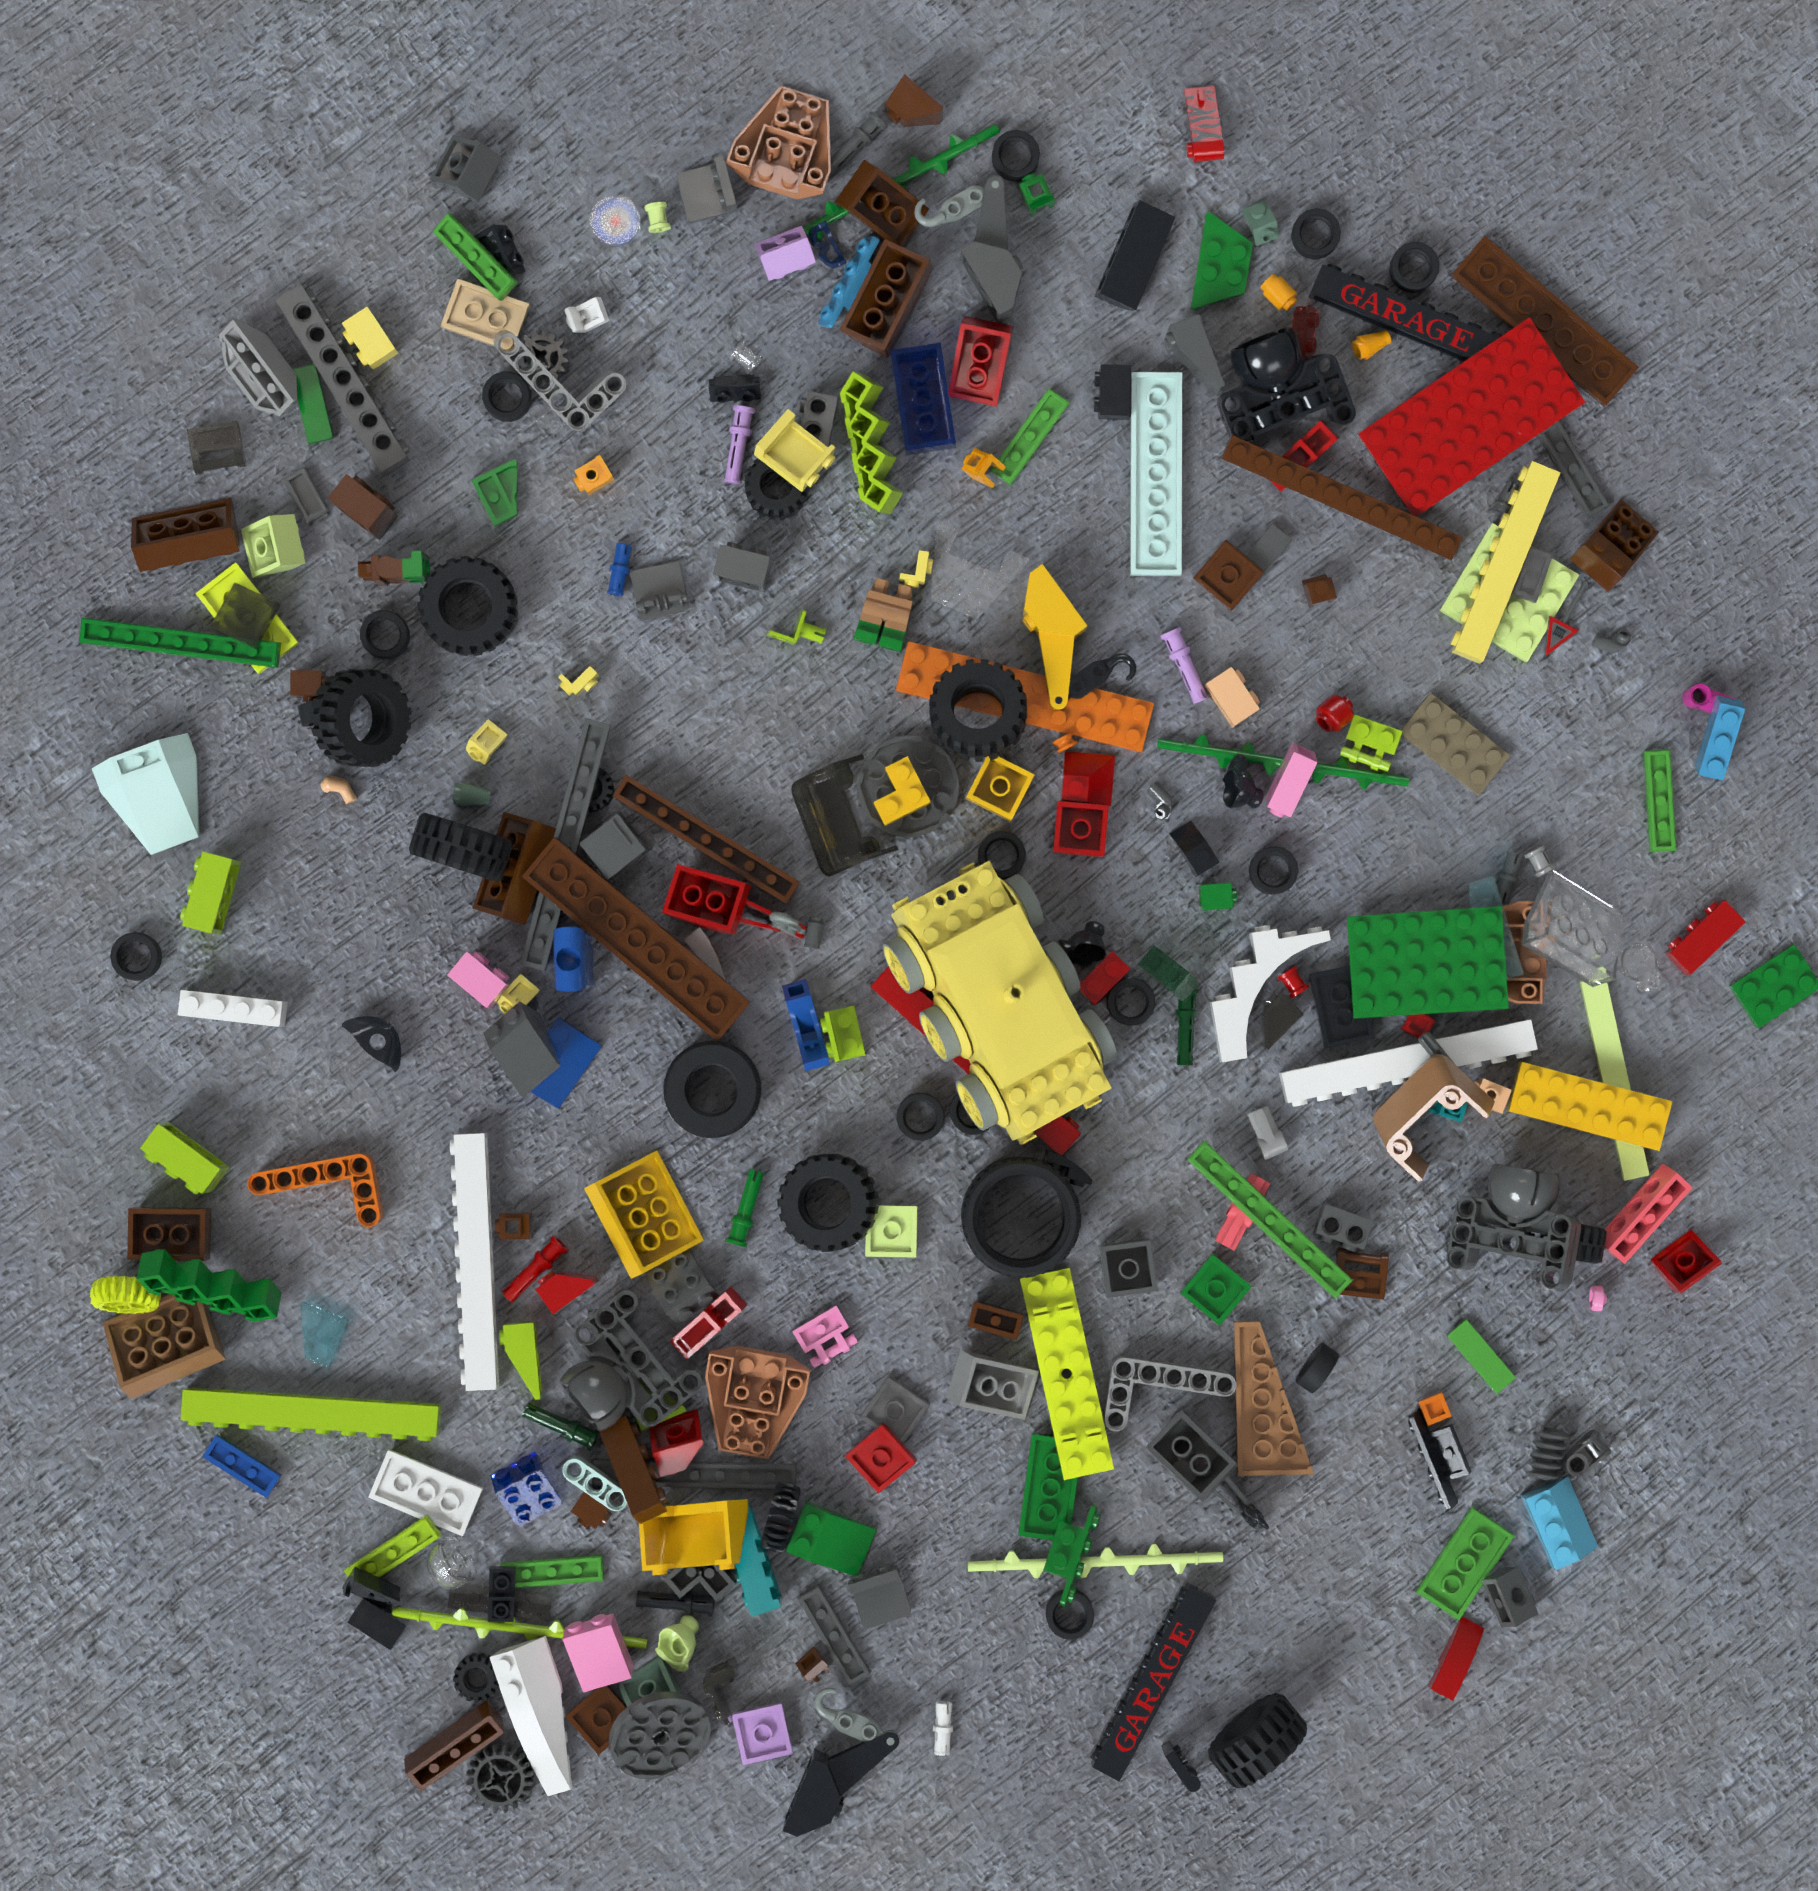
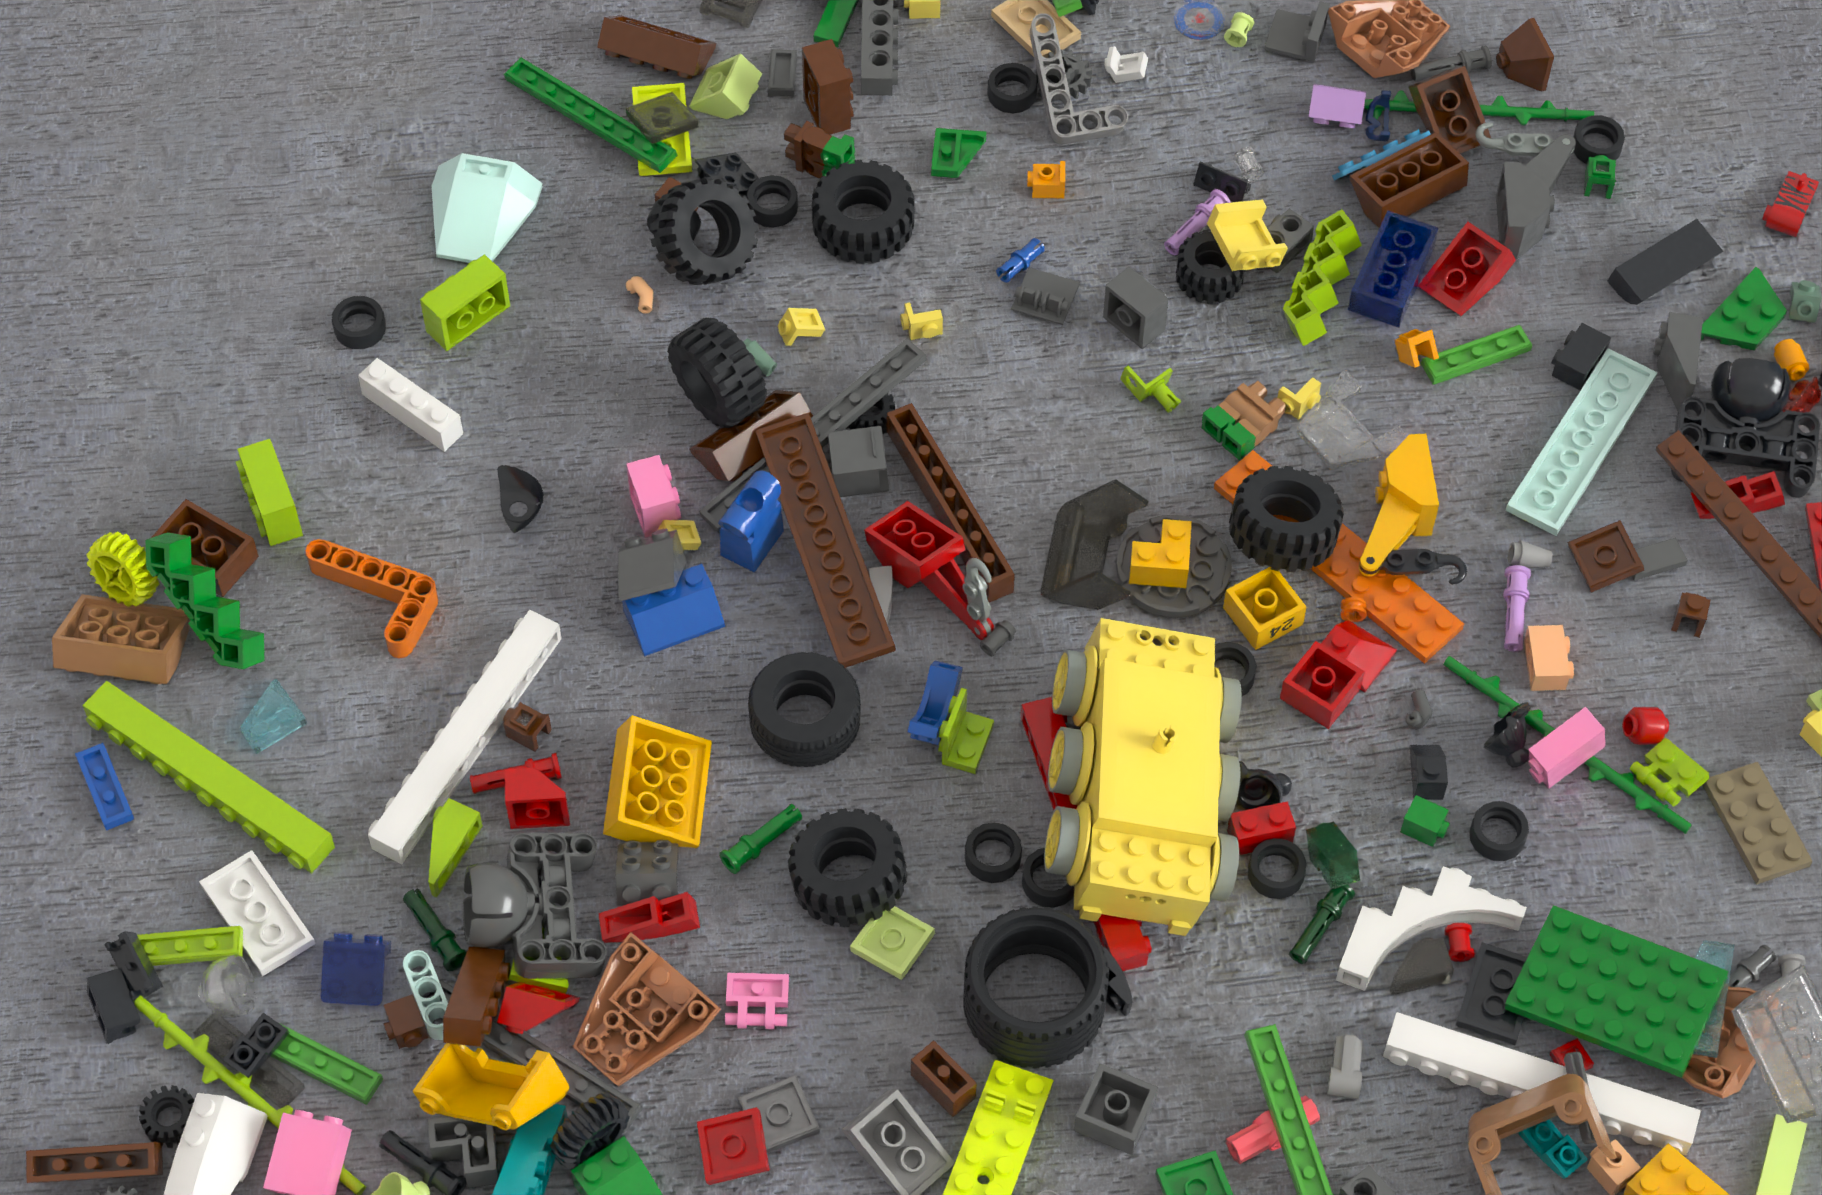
camera: 35 degrees right, 30 degrees down
none -> black hinge [695,152,759,193]
none -> light grey cone [1507,540,1552,568]

